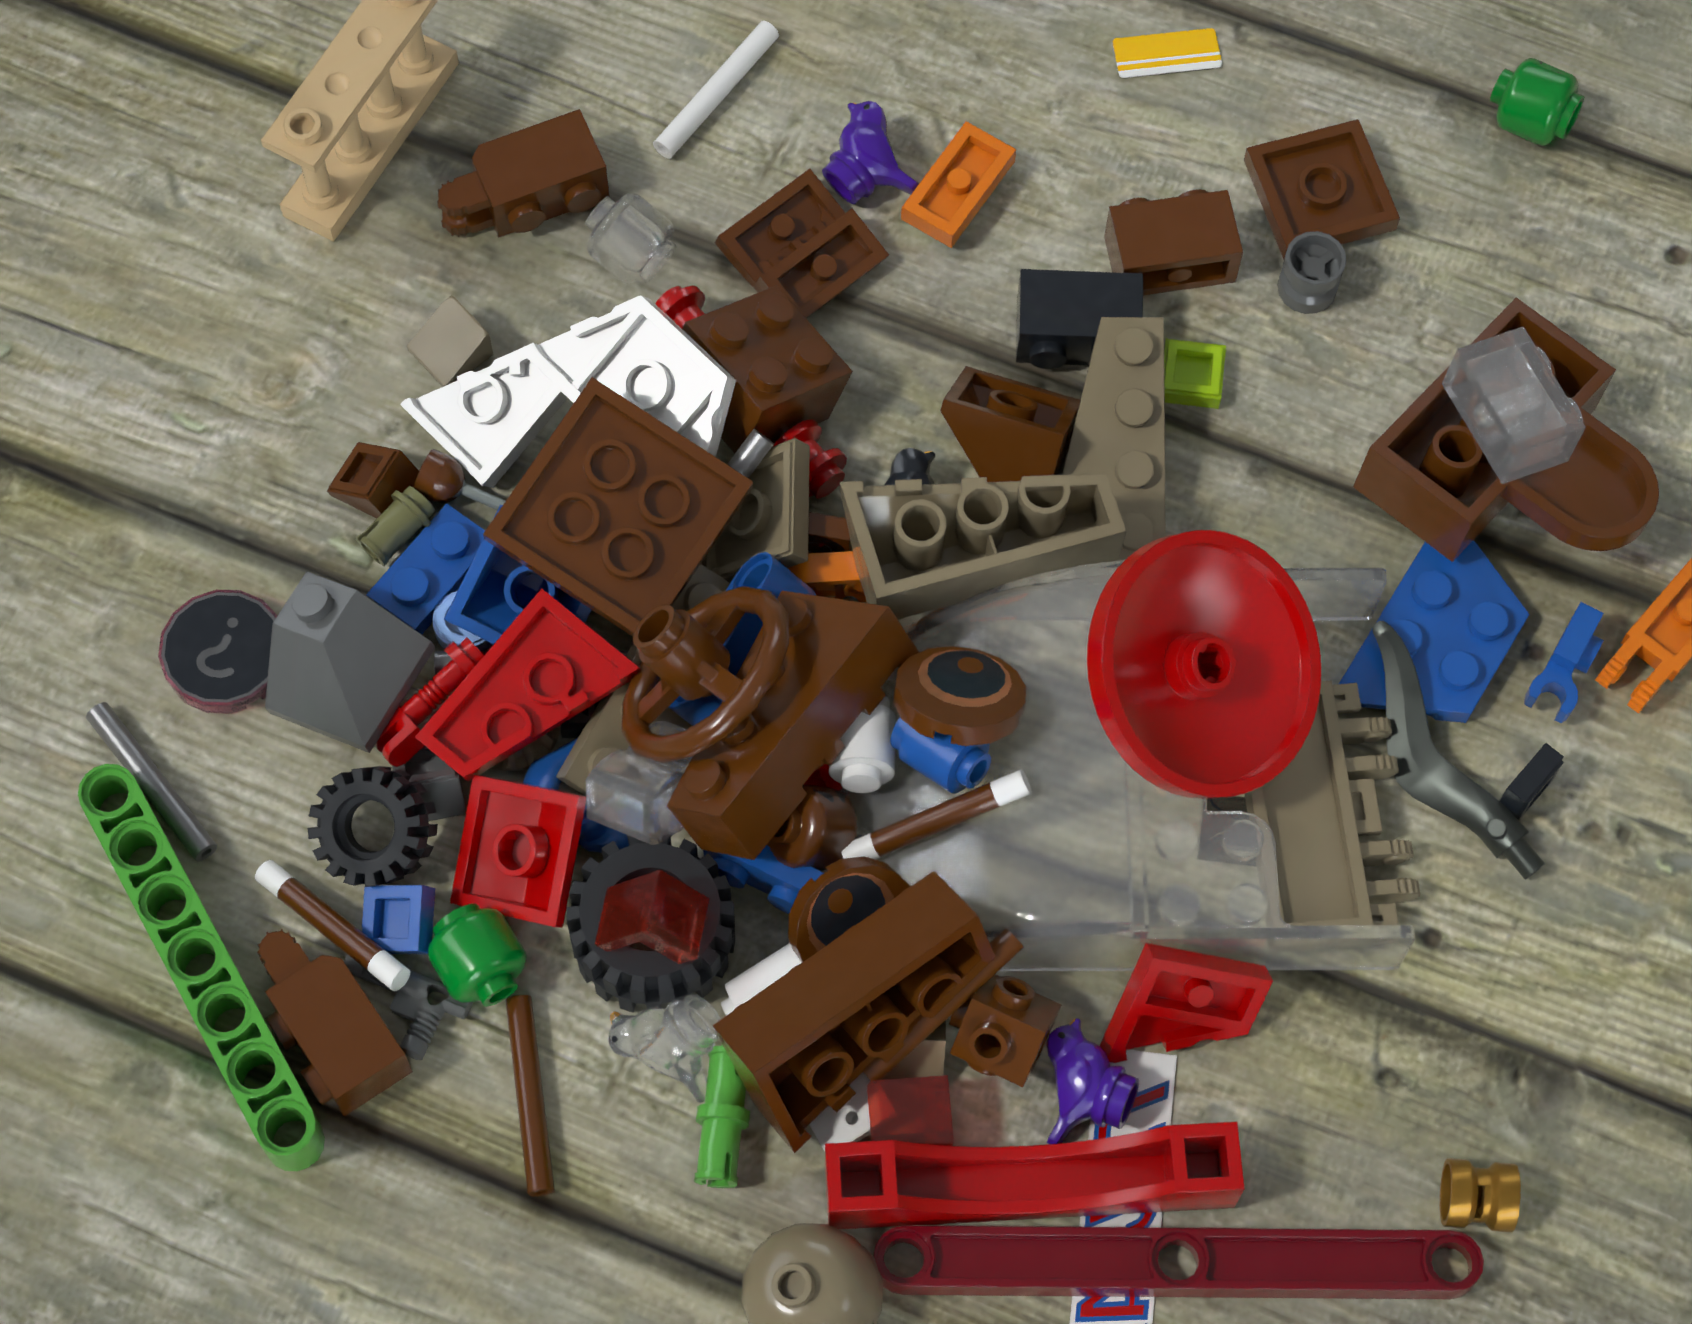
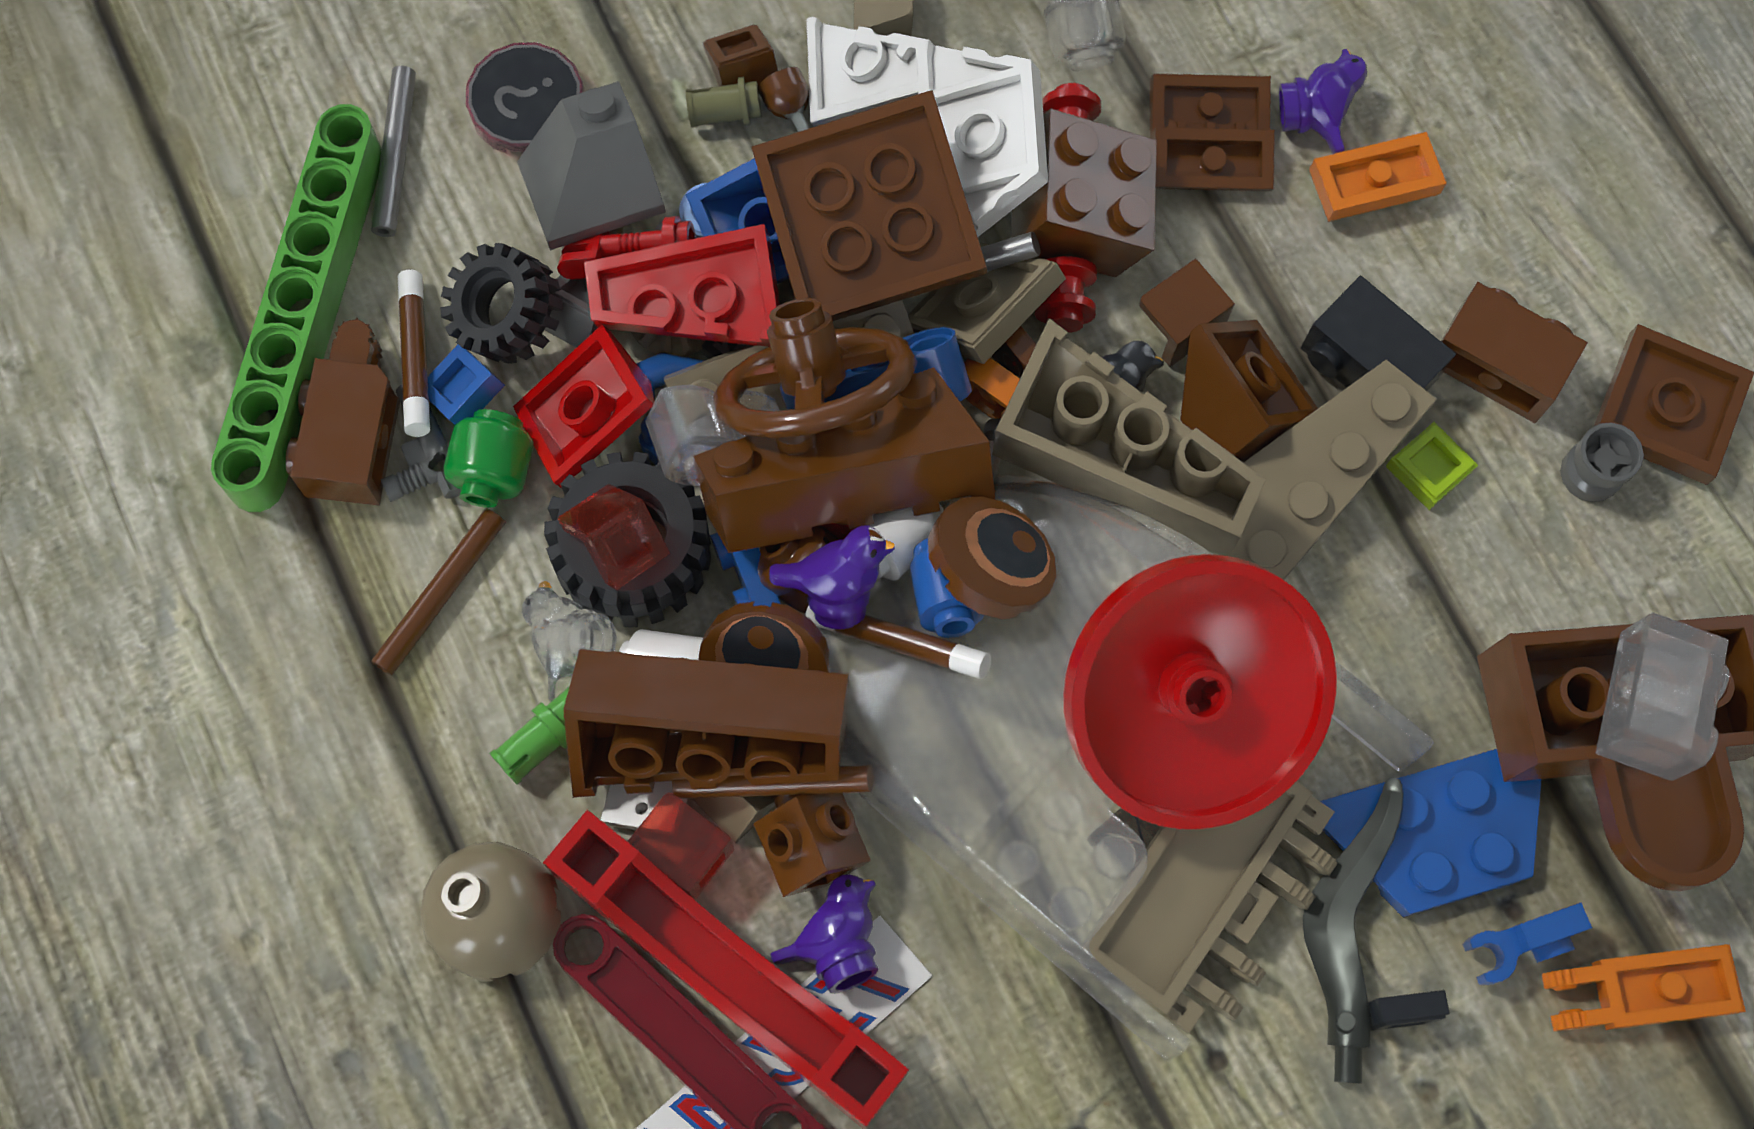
camera: 40 degrees right, 5 degrees up
blue plate [366,503,485,635] -> none
red wing [1099,942,1273,1063] -> none
yellow sticker [1113,28,1222,78] -> none
none -> dark purple animal [769,525,895,629]
none -> reddish brown panel [1139,258,1235,367]

